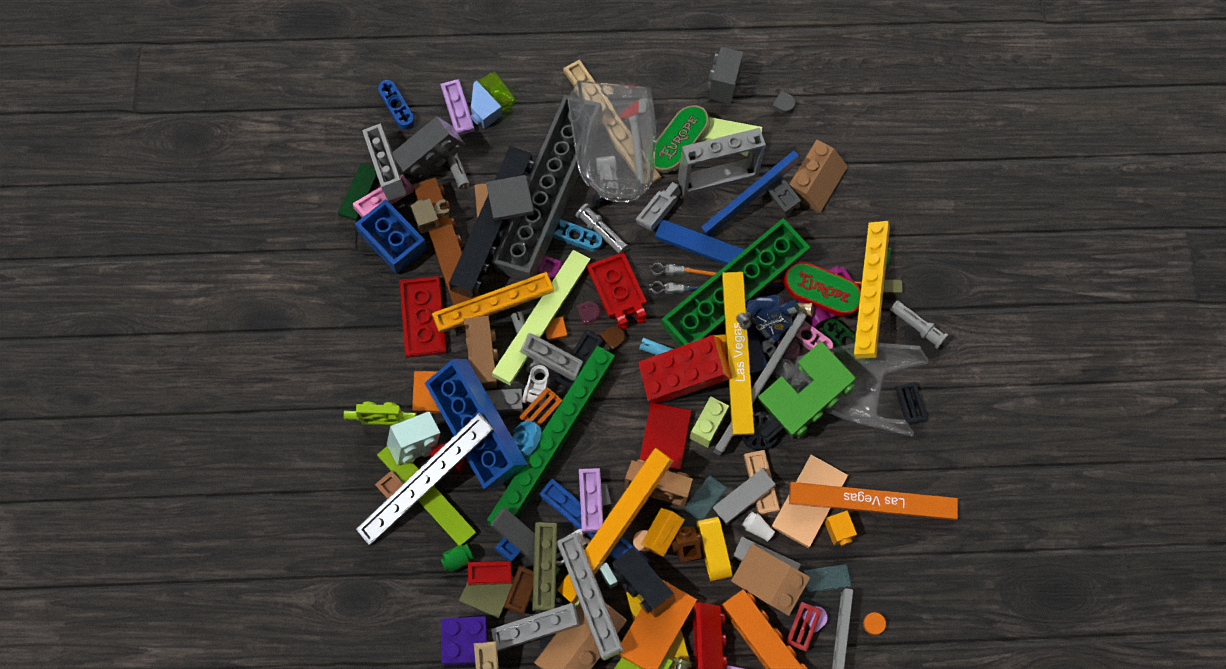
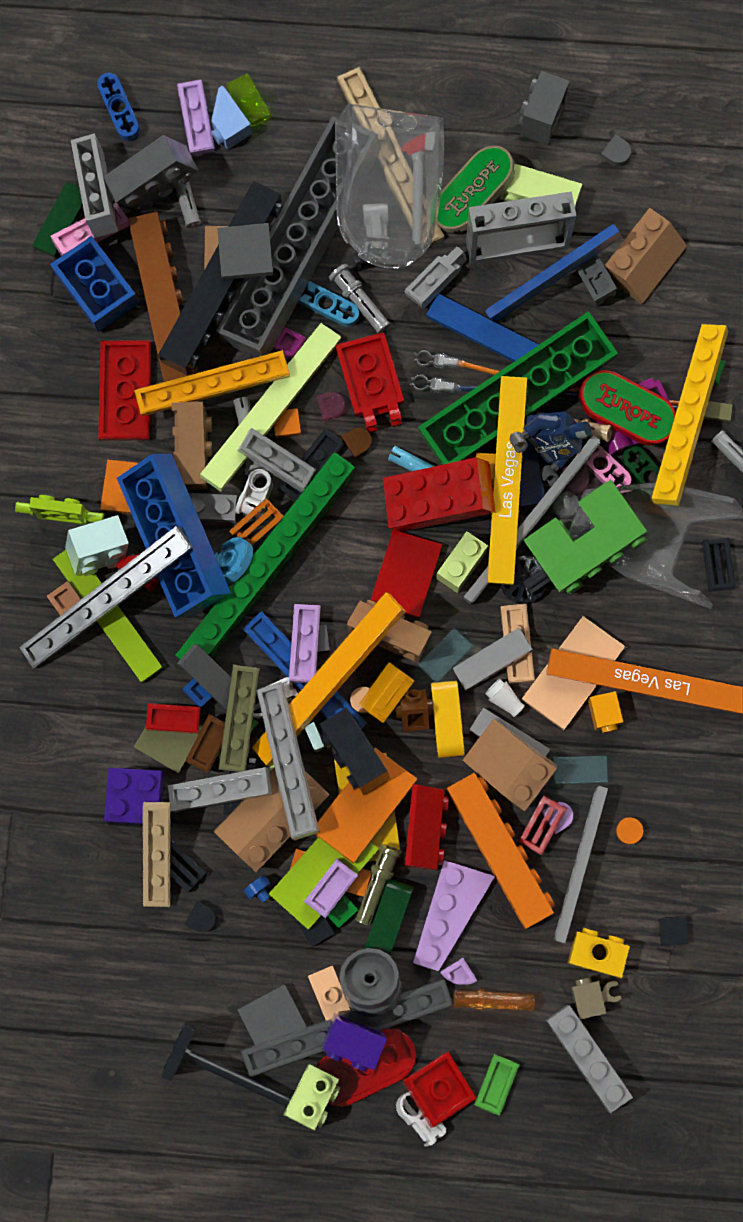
camera: 15 degrees right, 10 degrees up
dark tan brick [411,199,450,234] -> none
green brick [440,544,474,573] -> none

